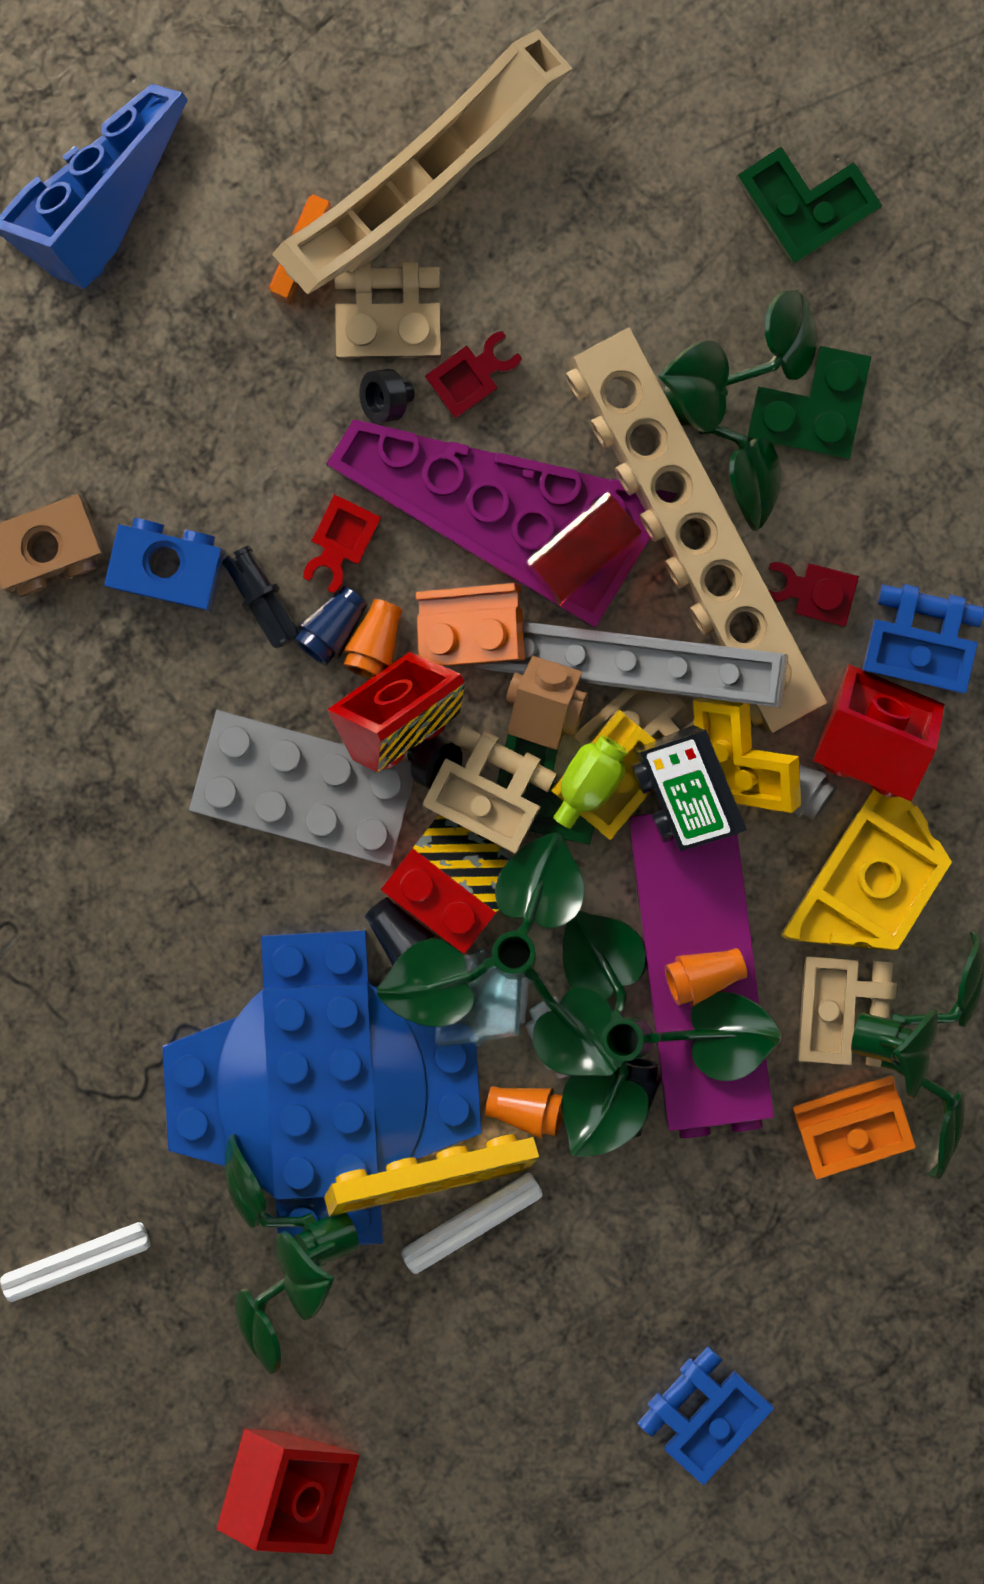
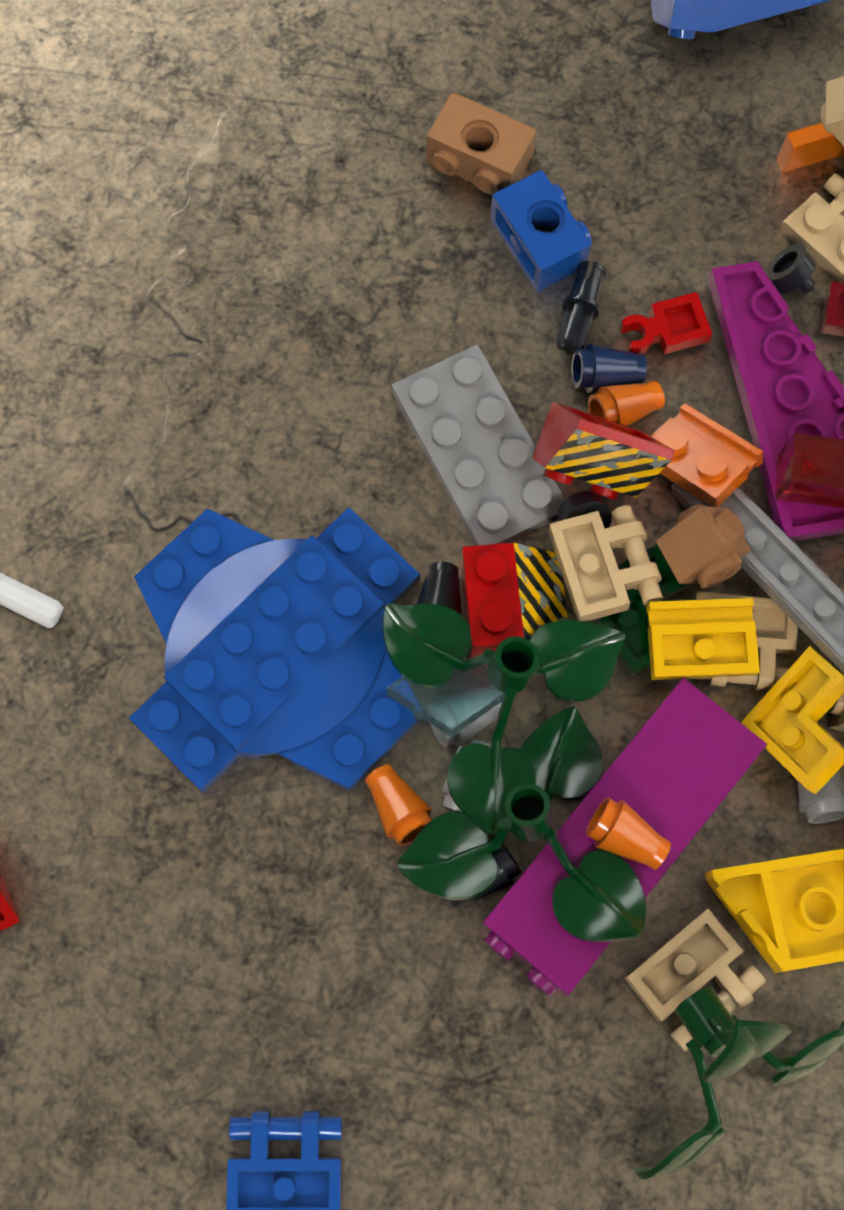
camera: 45 degrees right, 15 degrees down
dark green plant [224,1134,359,1374] -> none
yellow plate [324,1134,539,1217] -> none
white axle [401,1173,542,1274] -> none
lime plant [553,735,628,829] -> none
slope [631,725,747,851] -> none
orange plate [792,1074,916,1180] -> none

